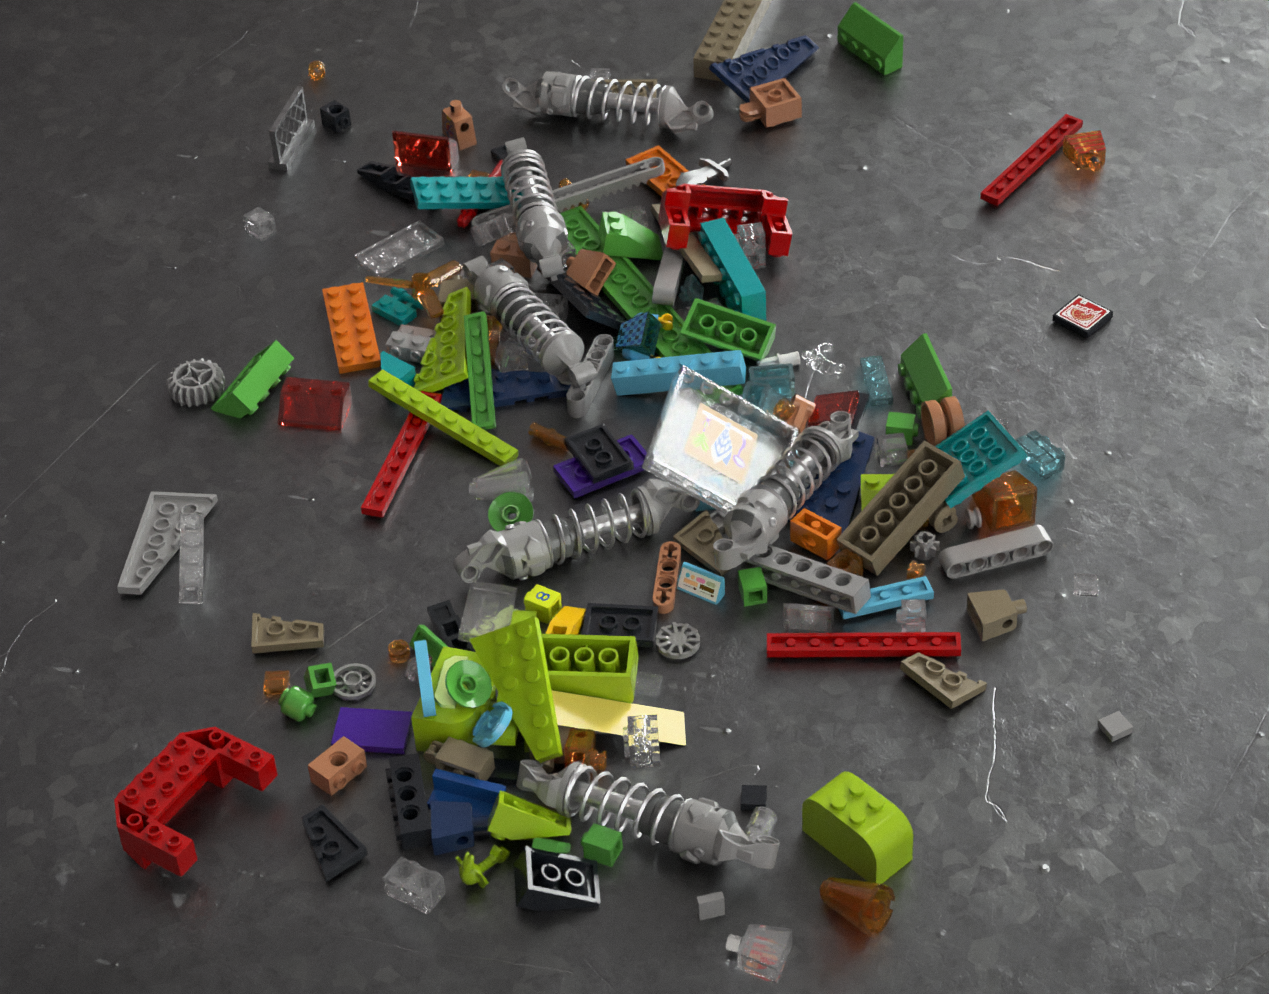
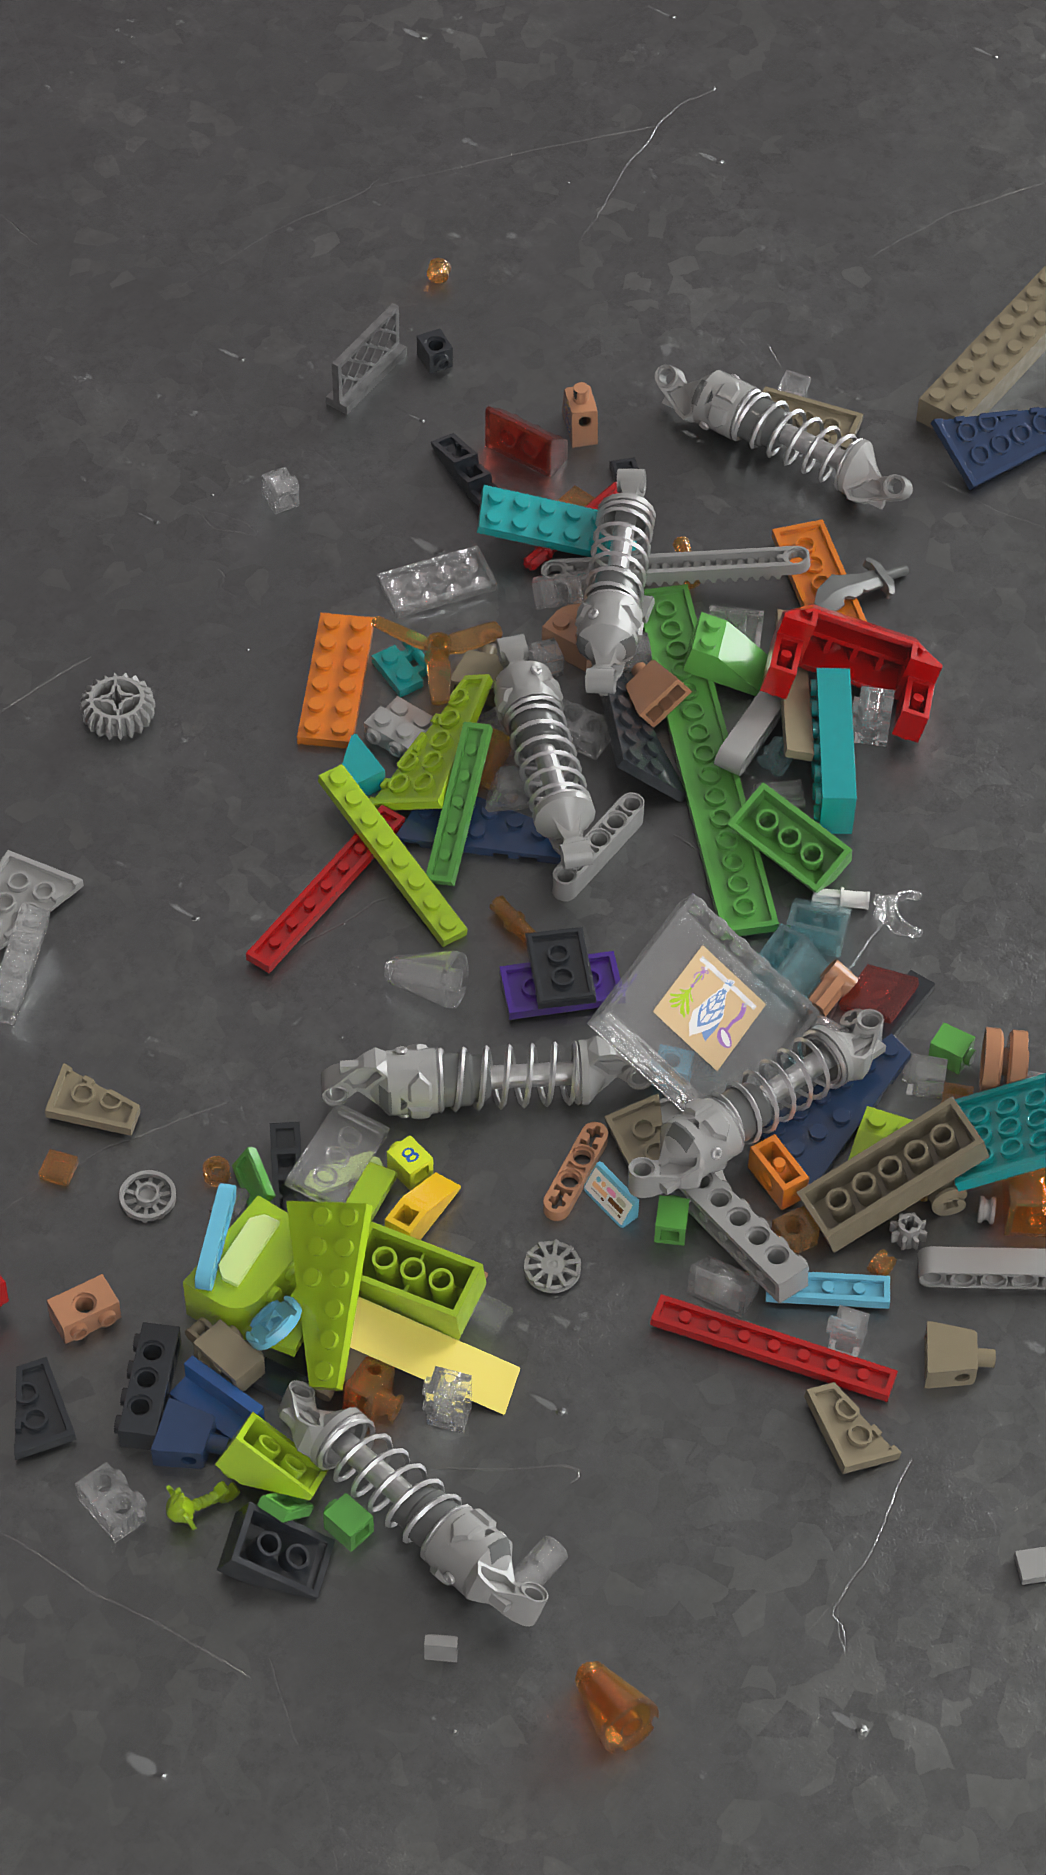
camera: 15 degrees right, 10 degrees up
bright green slope [211,340,294,418] -> none
clear red slope [278,377,352,431] -> none
bright green head [278,686,317,722] -> none
bright green brick [303,663,337,698] -> none
dark purple tile [331,707,413,754] -> none
bright green dish [445,660,492,708] -> none
bright green dish [488,492,534,532] -> none
black plate [582,603,659,647] -> none
medium azure brick [611,350,746,396] -> none
torso [613,311,673,361] -> none
clear torso [726,924,792,985] -> none
nougat brick [739,78,802,128] -> none
black tile [741,785,767,811] -> none
clear orange bush [773,398,795,421] -> none
lime brick [802,771,913,888] -> none
clear light blue plate [860,355,893,407] -> none
bright green slope [898,333,952,419] -> none

